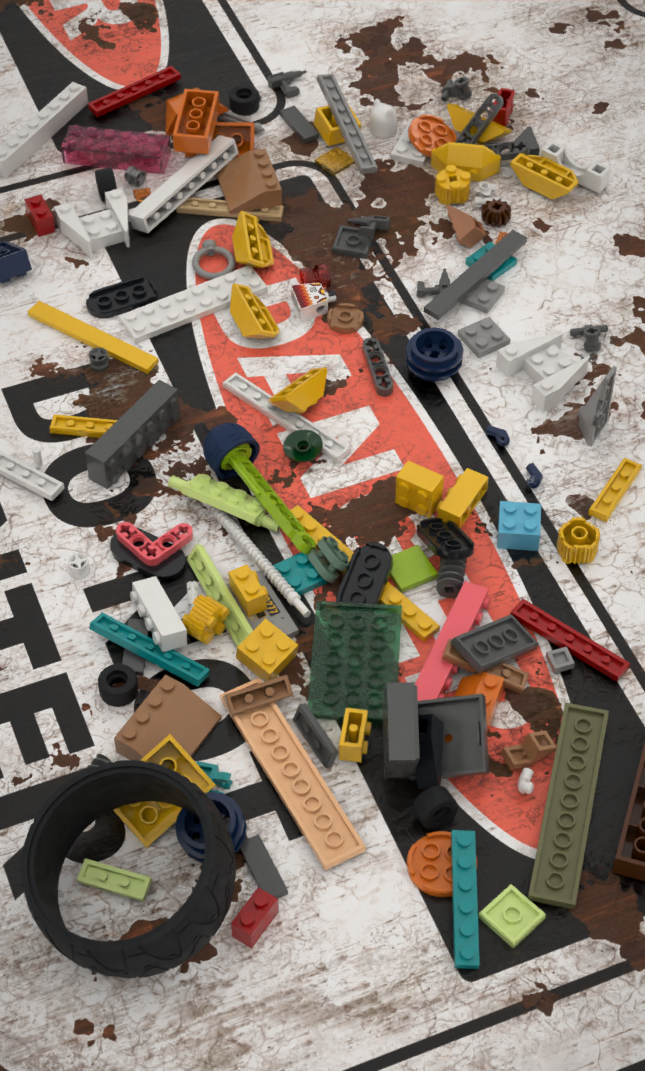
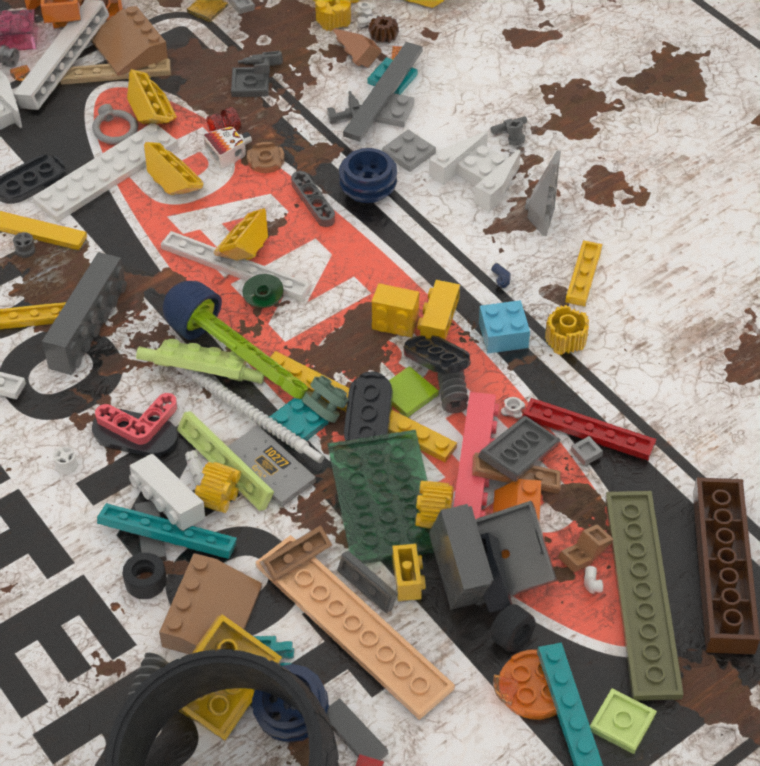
camera: 15 degrees left, 0 degrees up
yellow brick [228,564,268,617] -> none
yellow brick [236,618,298,682] -> none
dark blue arm [486,425,510,446] -> none
none -> yellow brick [416,481,454,528]
none -> clear orange tile [493,674,518,706]
none -> white plate [501,397,525,419]

